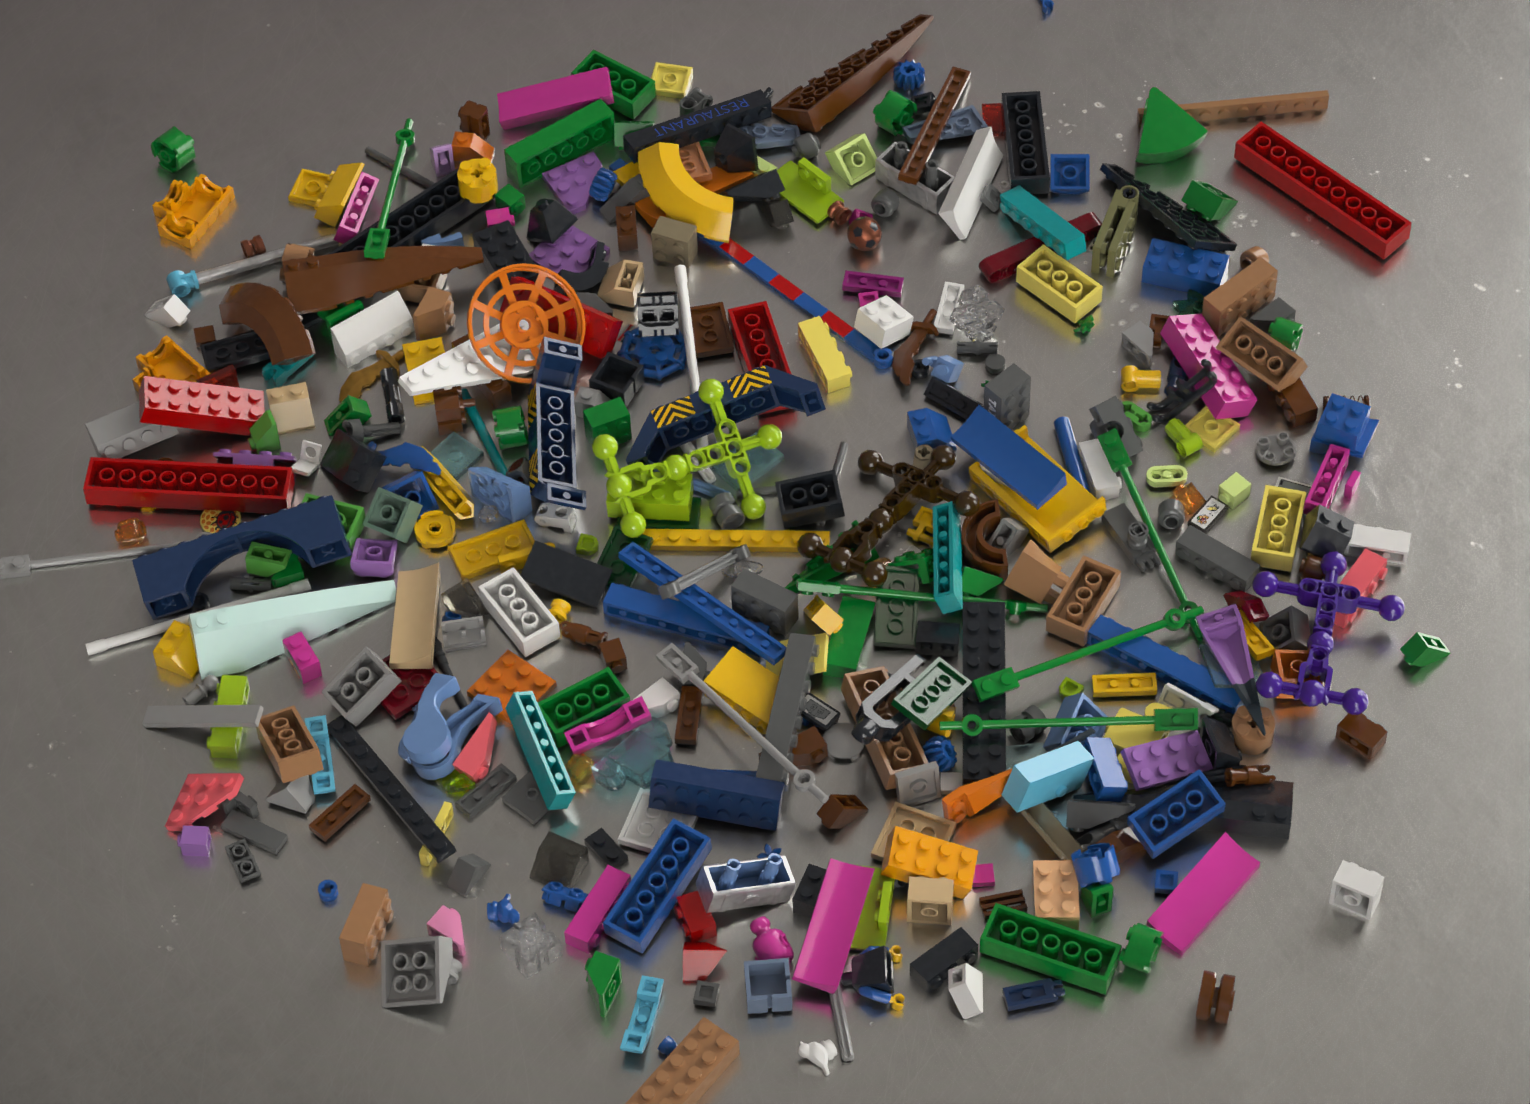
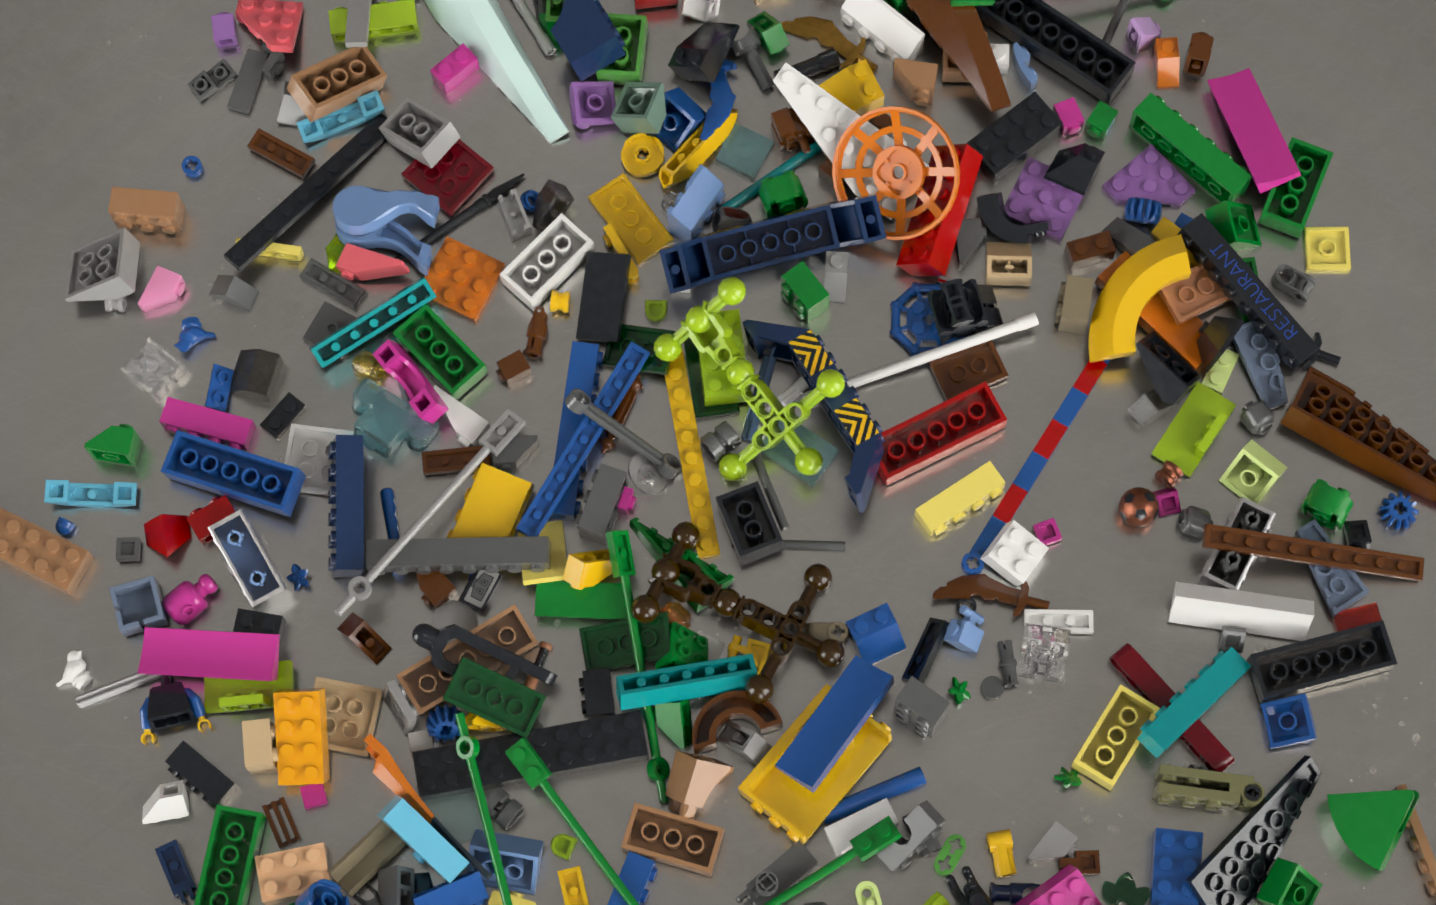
camera: 80 degrees right, 20 degrees up
tan arch [389,562,441,669] -> none
yellow brick [457,158,498,204] -> none
black piece [589,352,645,408] -> none
magenta plate [842,270,904,298] -> none

